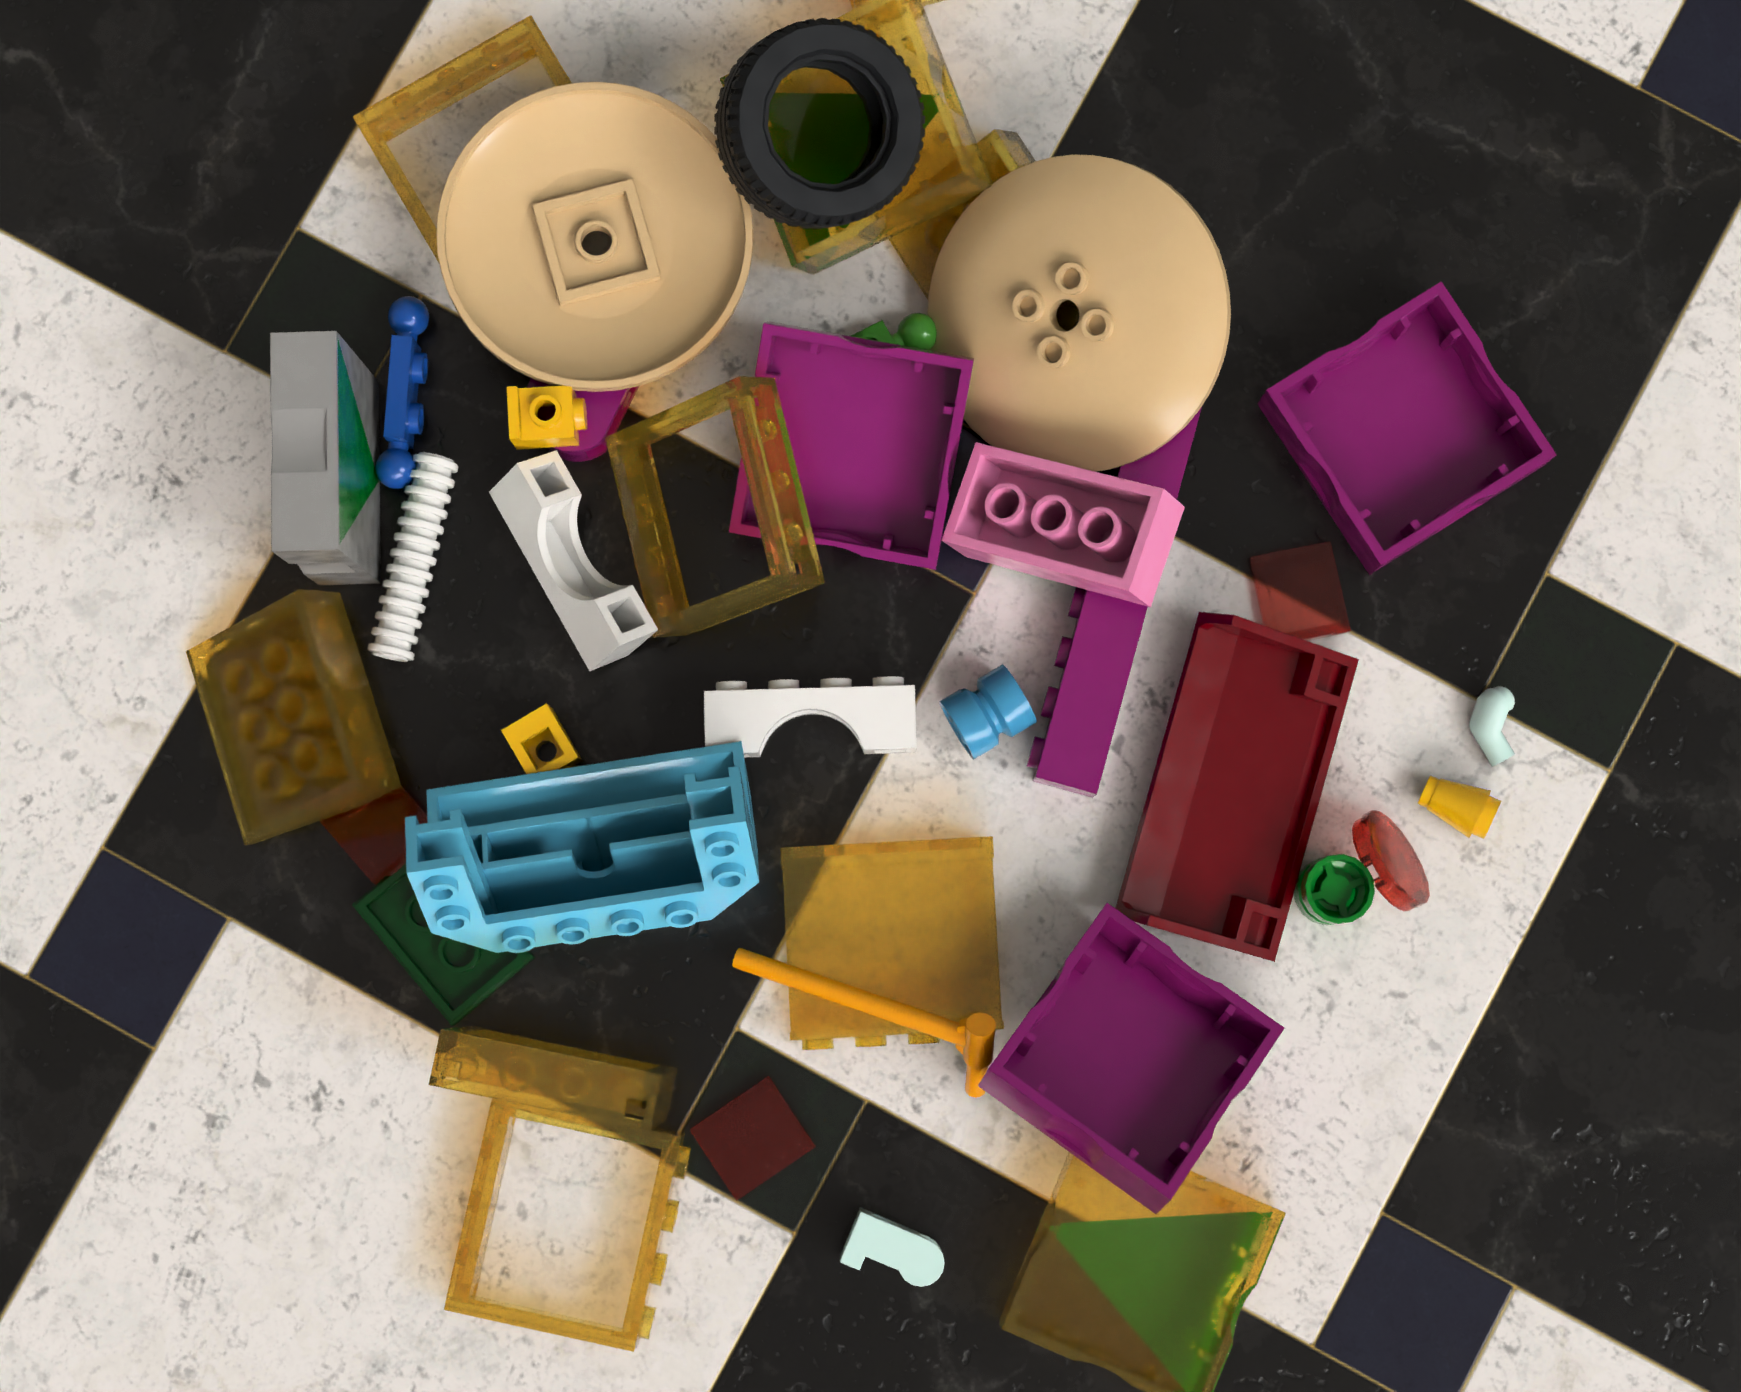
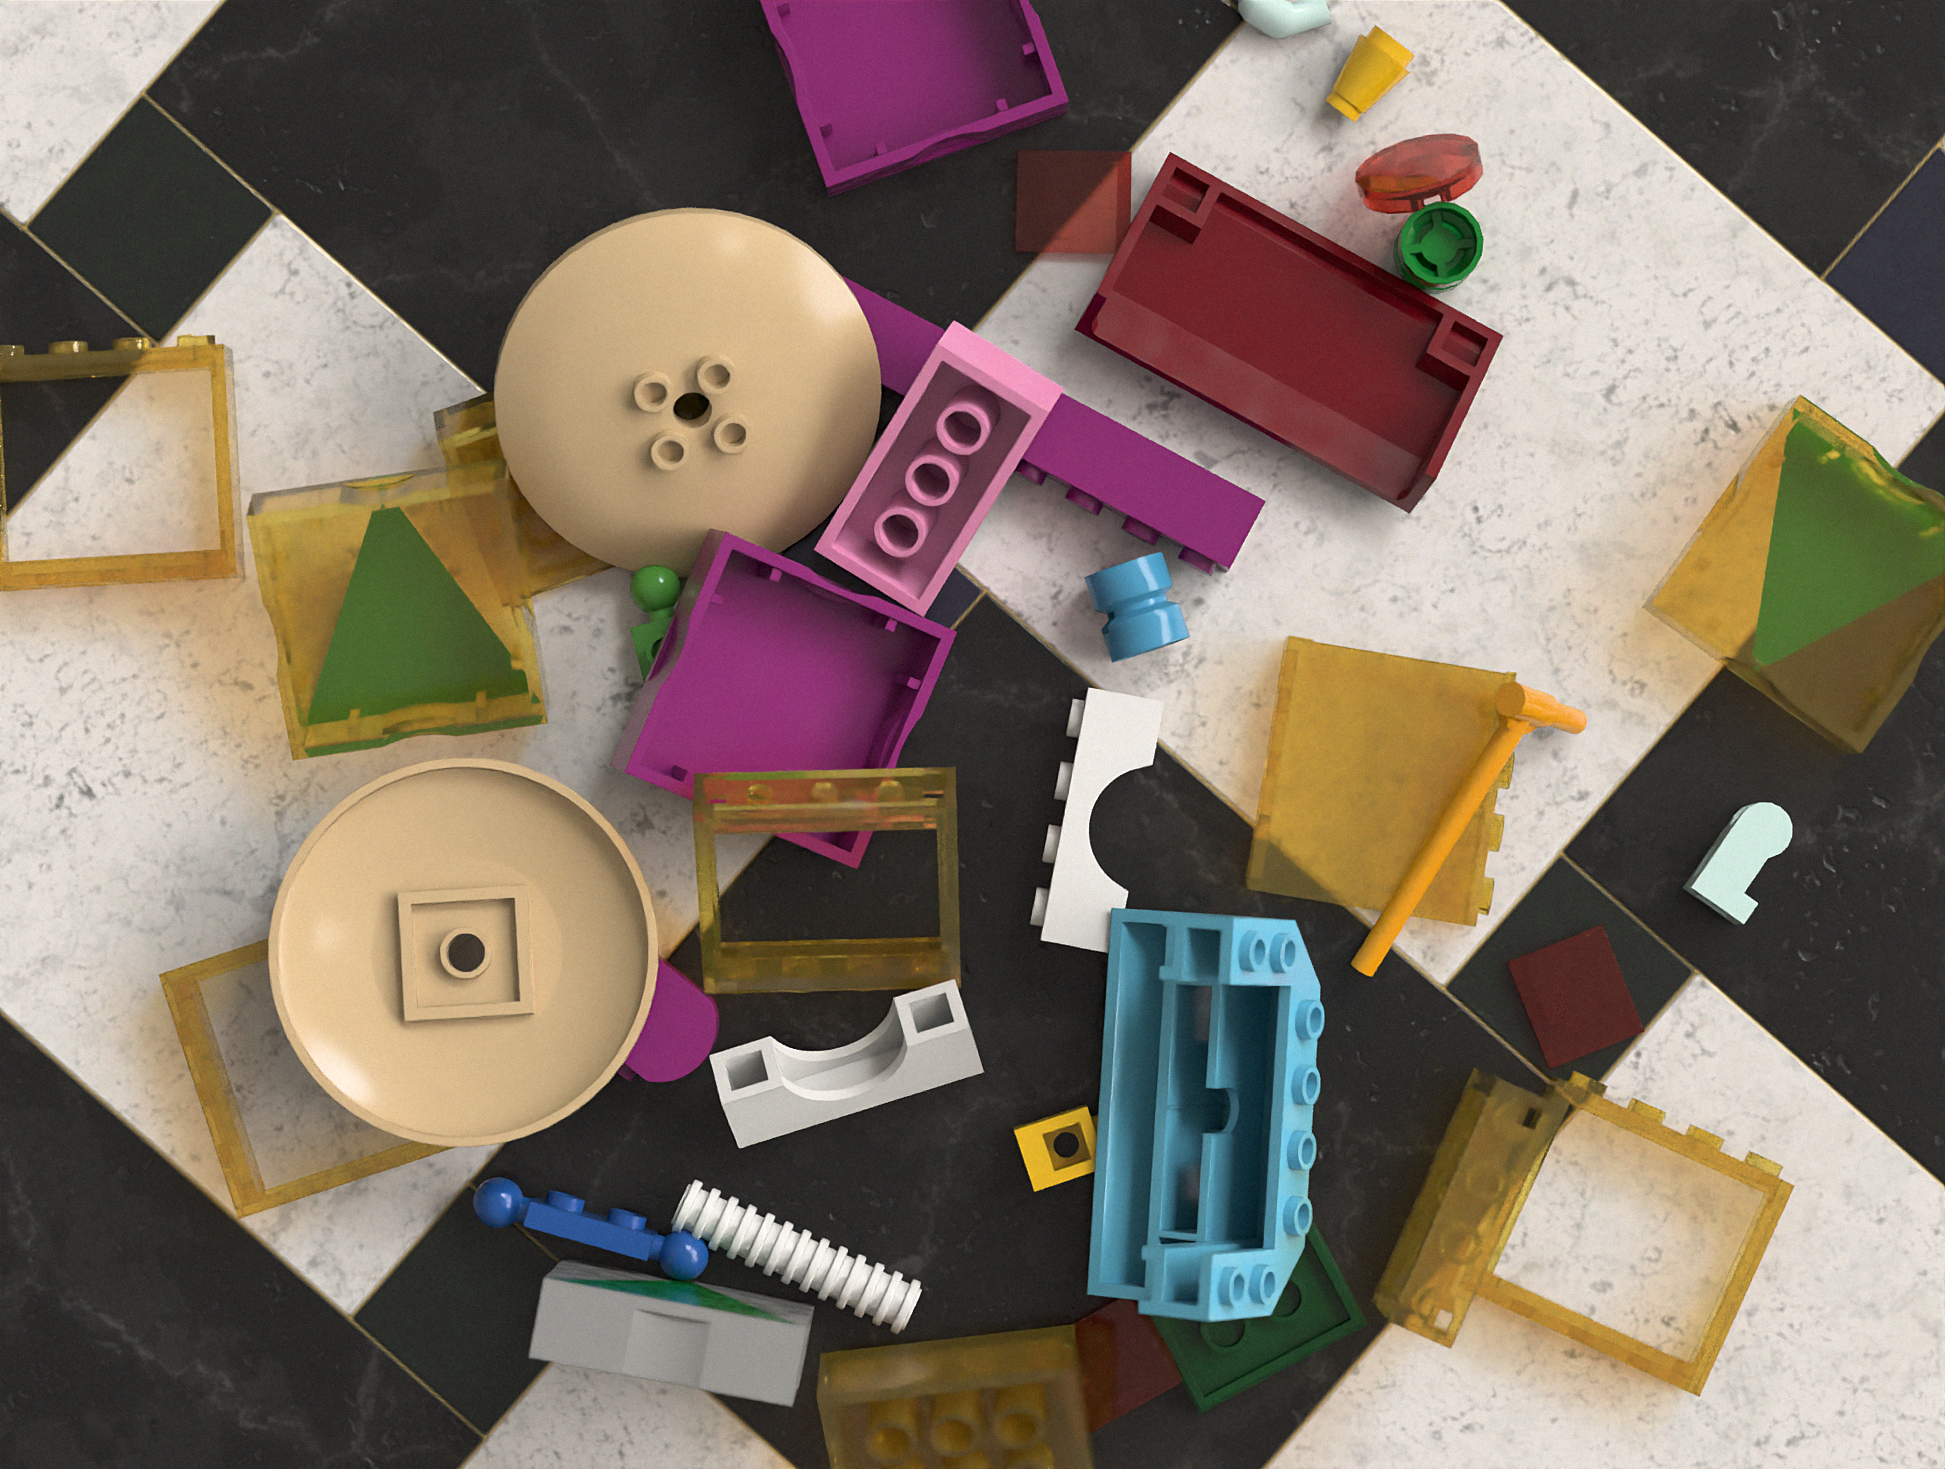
camera: 80 degrees left, 5 degrees up
yellow brick [507,385,587,450] -> none
black tyre [714,18,925,229] -> none
magenta tile [978,903,1285,1214] -> none

